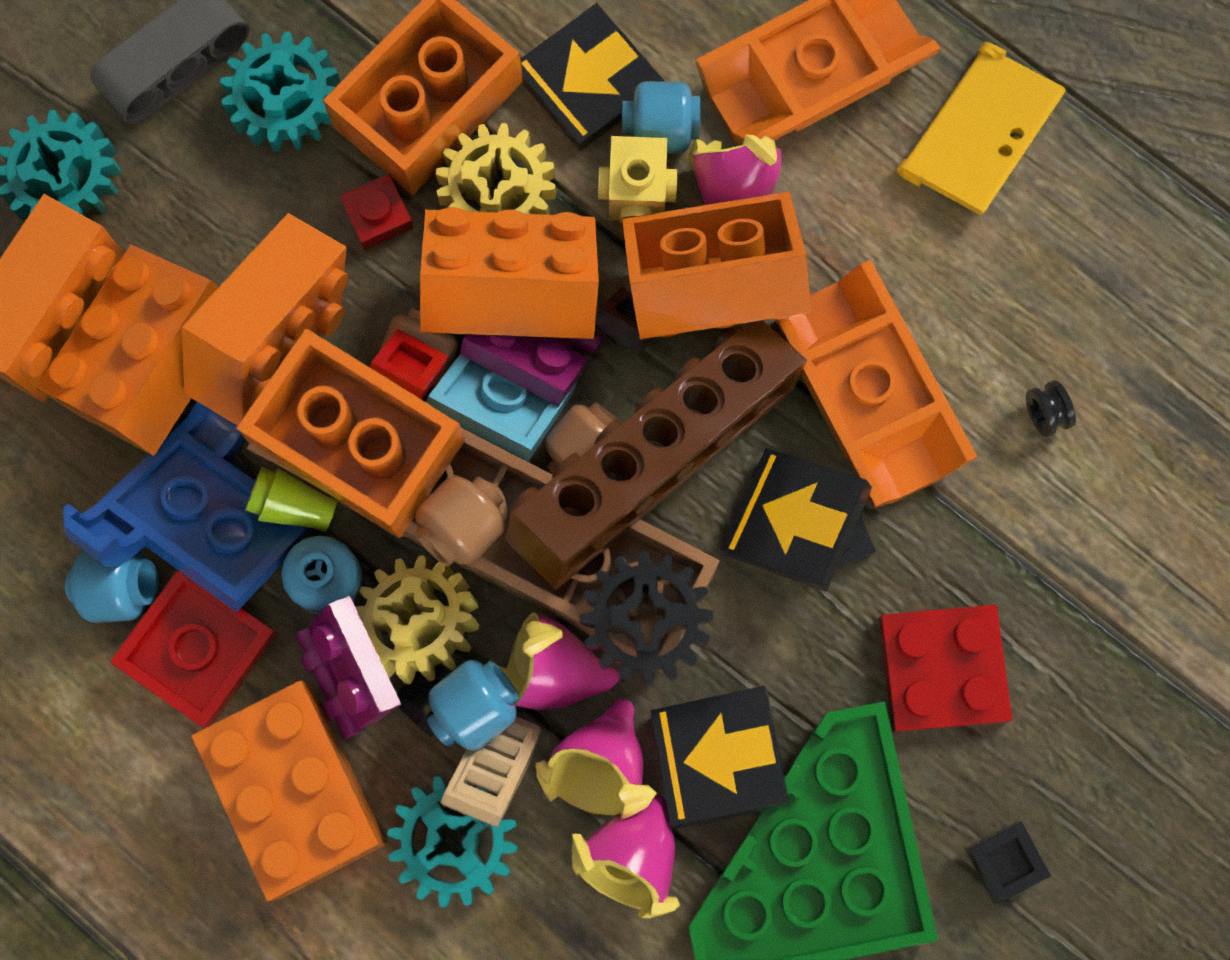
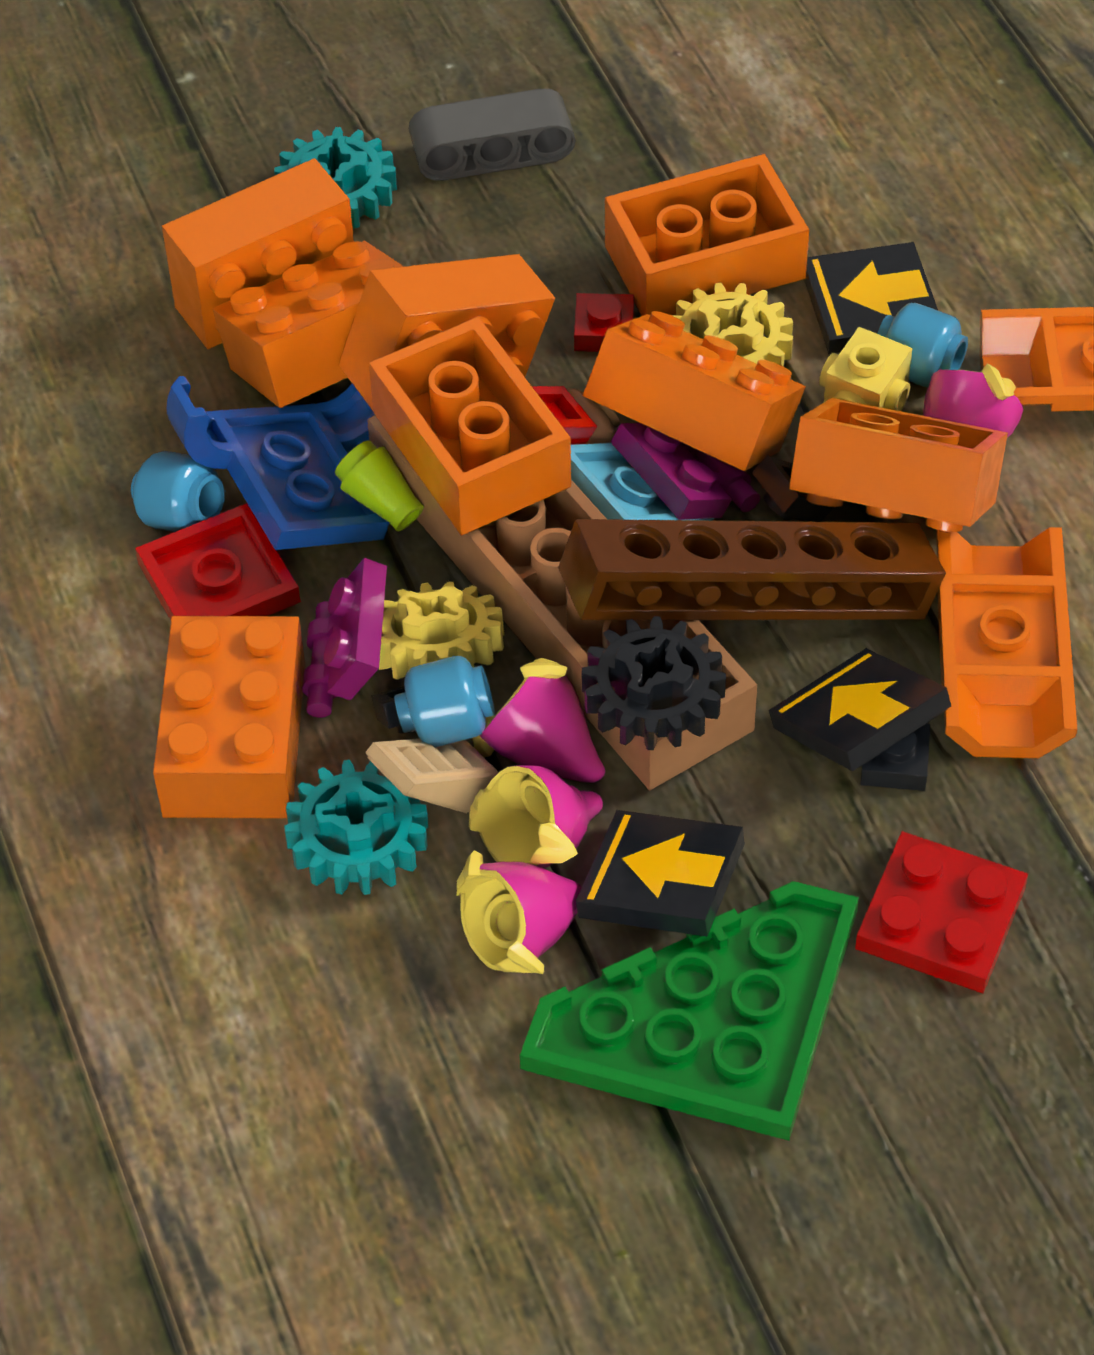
camera: 30 degrees right, 25 degrees down
teal gear [220,31,341,152] -> none
dark azure head [281,535,363,615] -> none
medium nougat head [414,476,505,566] -> none
black plate [965,821,1051,904] -> none

